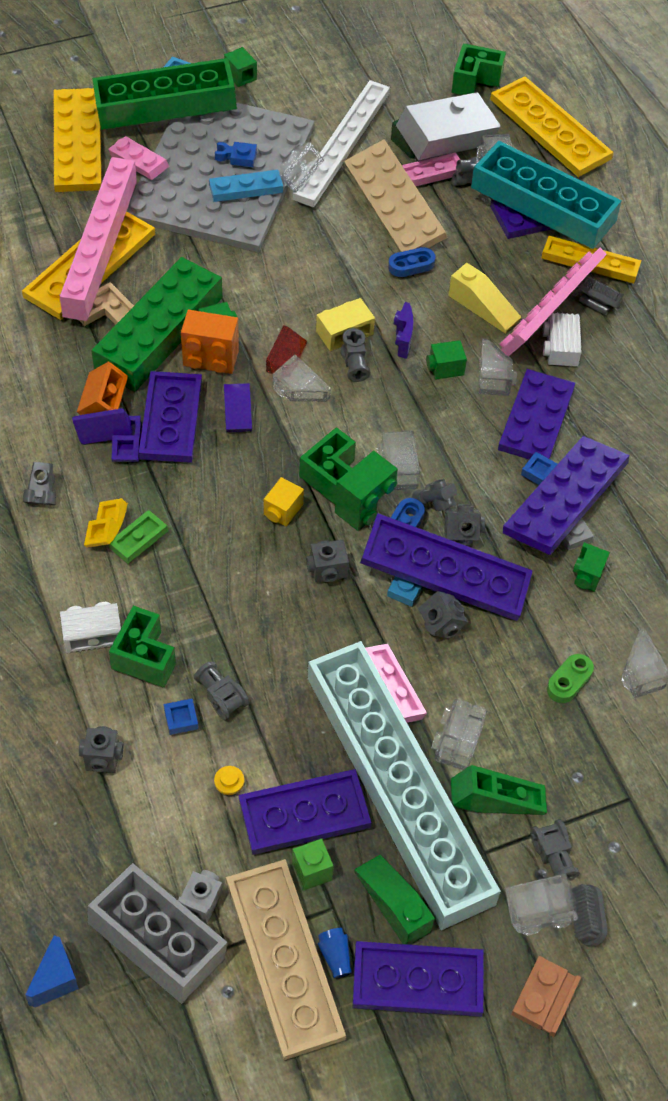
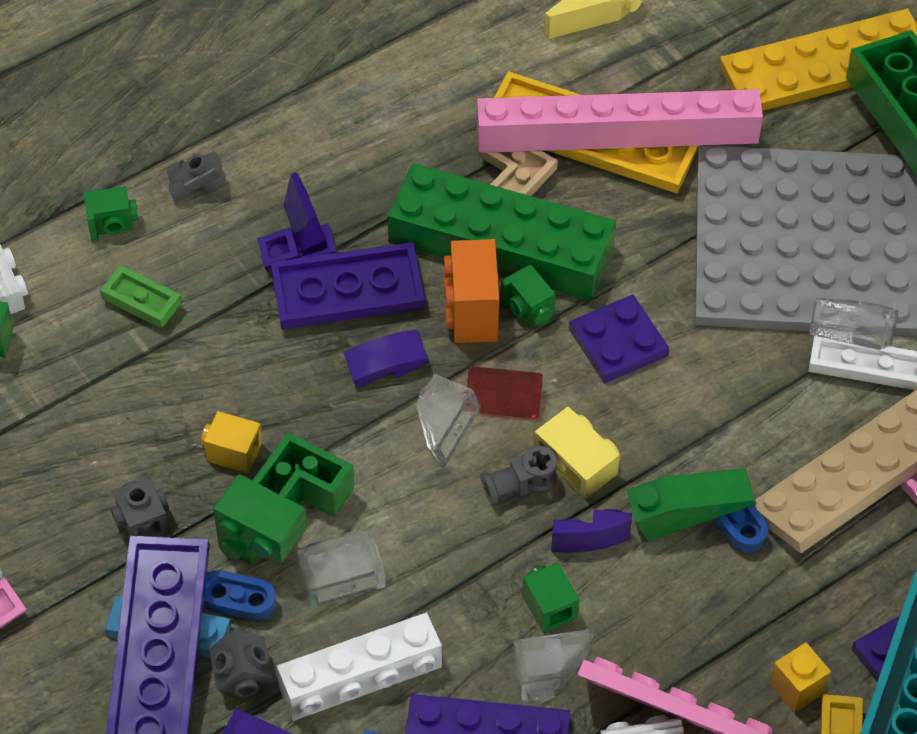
camera: 80 degrees right, 0 degrees up
orange brick [77,362,128,415] -> none
yellow slope [84,498,128,548] -> none
bright pink plate [108,136,169,180] -> none
dark azure plate [209,170,283,202] -> none
blue plate [215,142,257,167] -> none
dark grey plate [412,479,457,511] -> none
dark grey brick [418,591,468,639] -> none
light yellow slope [448,263,521,334] -> none
none -> green brick [84,186,139,242]
none -> white brick [277,612,442,721]
none -> dark purple plate [569,294,669,384]
none -> green slope [627,468,757,542]
none -> yellow brick [770,642,831,714]

